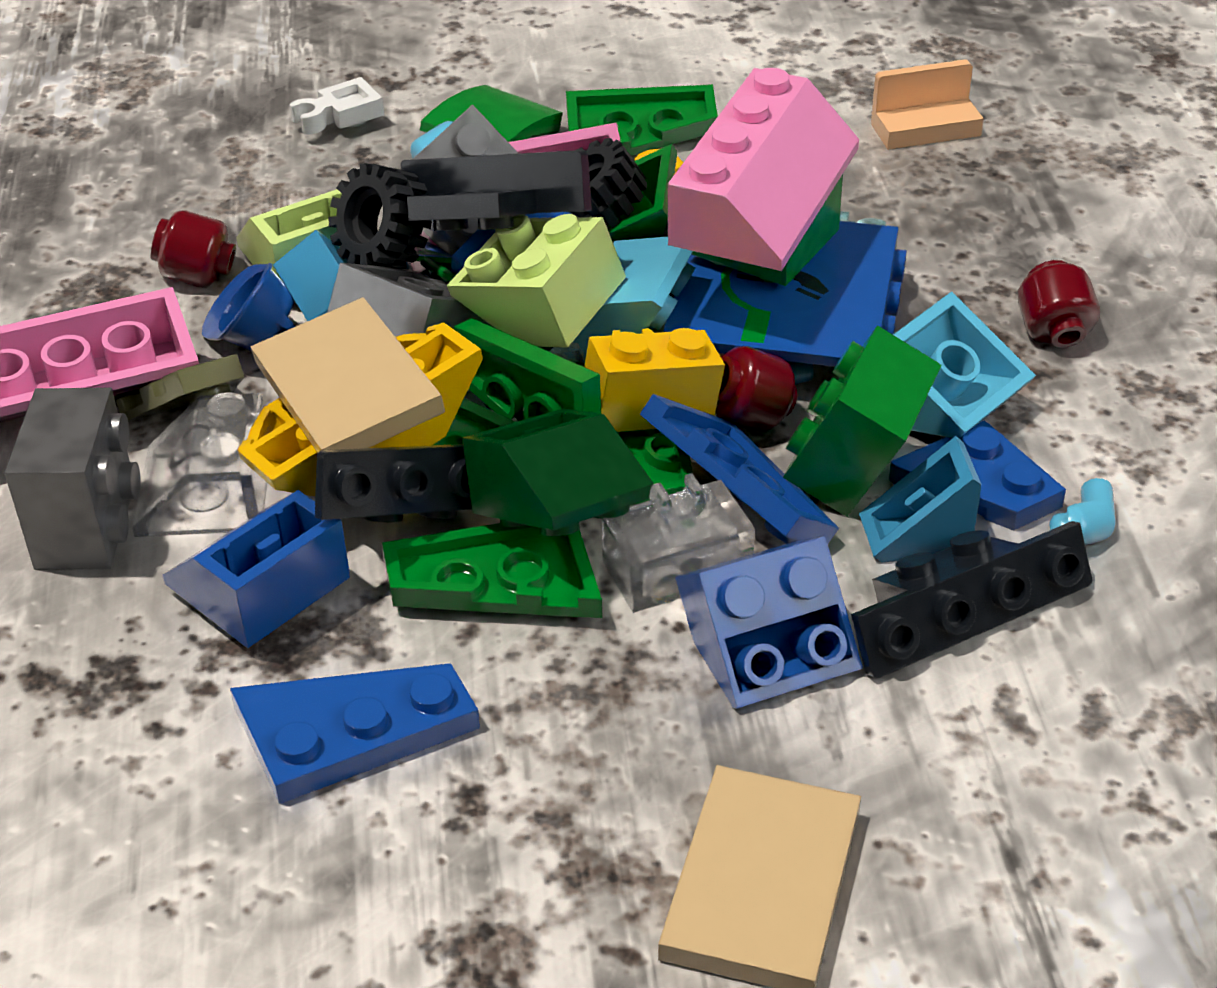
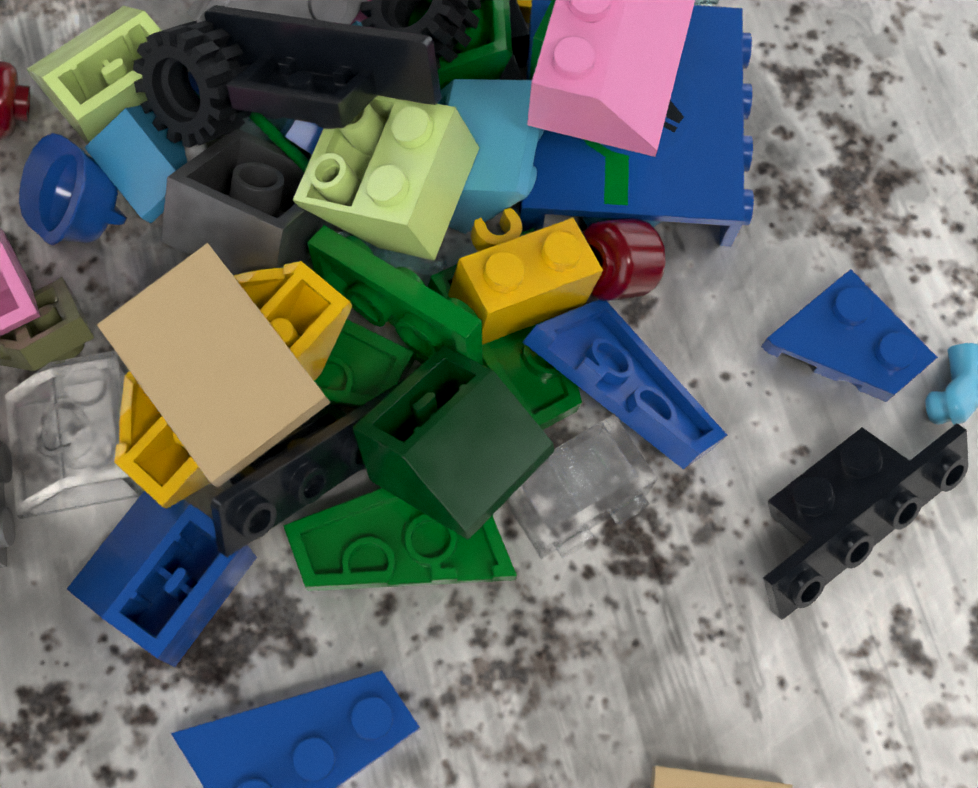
camera: 15 degrees left, 30 degrees up
slope [675,536,863,709] -> none
green brick [783,325,942,517] -> none
dark azure slope [859,436,982,562] -> none
medium azure slope [893,292,1036,439] -> none
dark red head [1018,260,1100,348] -> none

